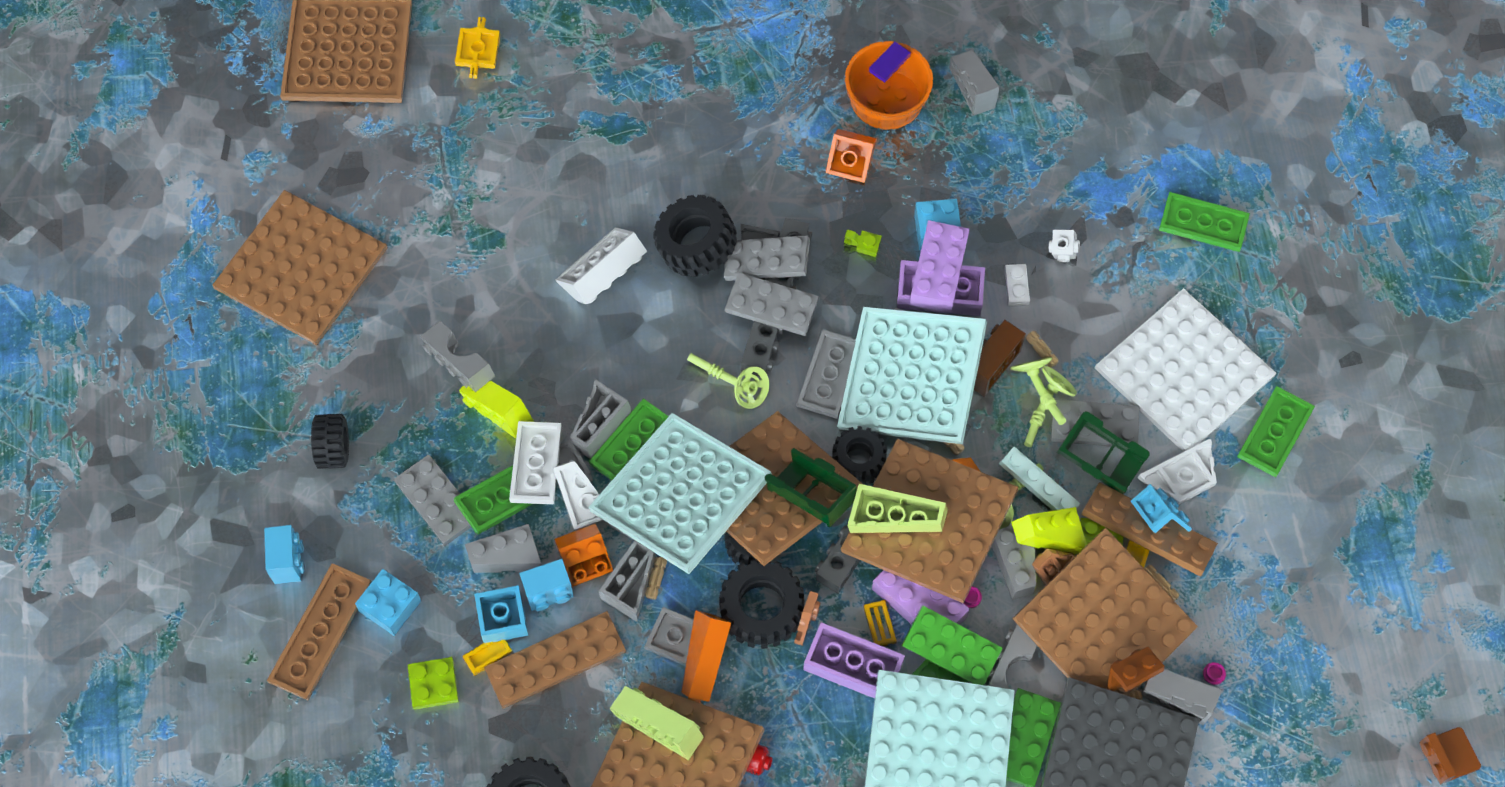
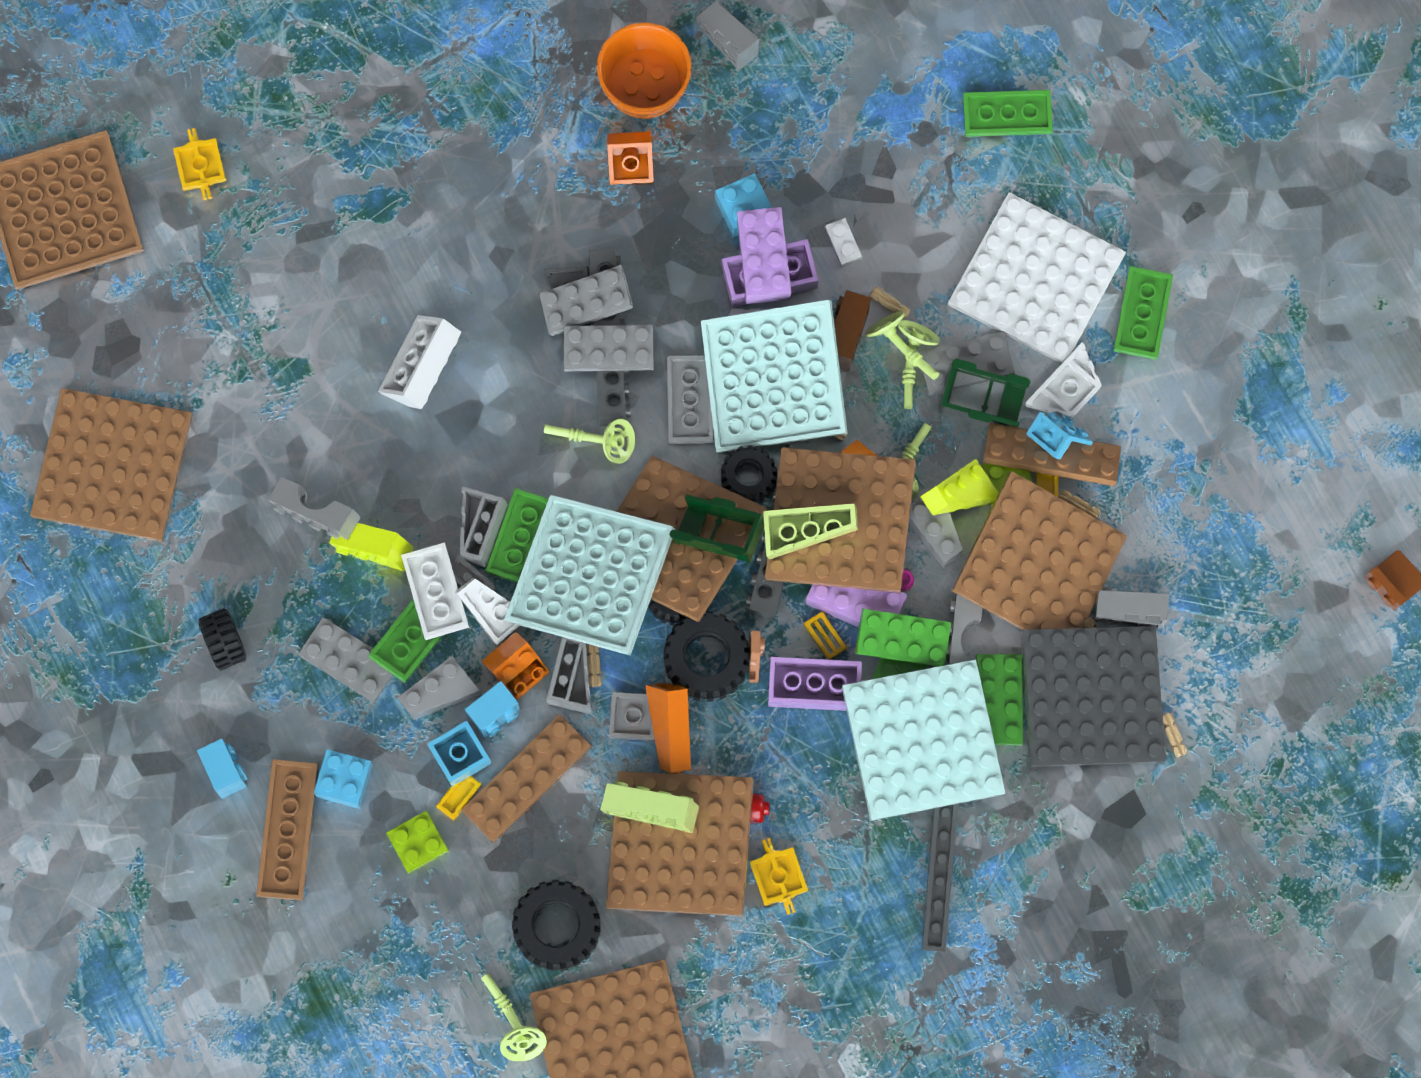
camera: 20 degrees left, 10 degrees up
black tyre [653,195,737,277] -> none
lime plate [844,230,882,257] -> none
dark purple tile [869,42,911,83] -> none
light aqua plate [999,447,1080,511] -> none
nougat wing [1032,549,1076,586] -> none
white brick [1049,230,1080,262] -> none
dark orange bracket [1107,646,1165,692] -> none
dark pink plate [1203,662,1226,685] -> none

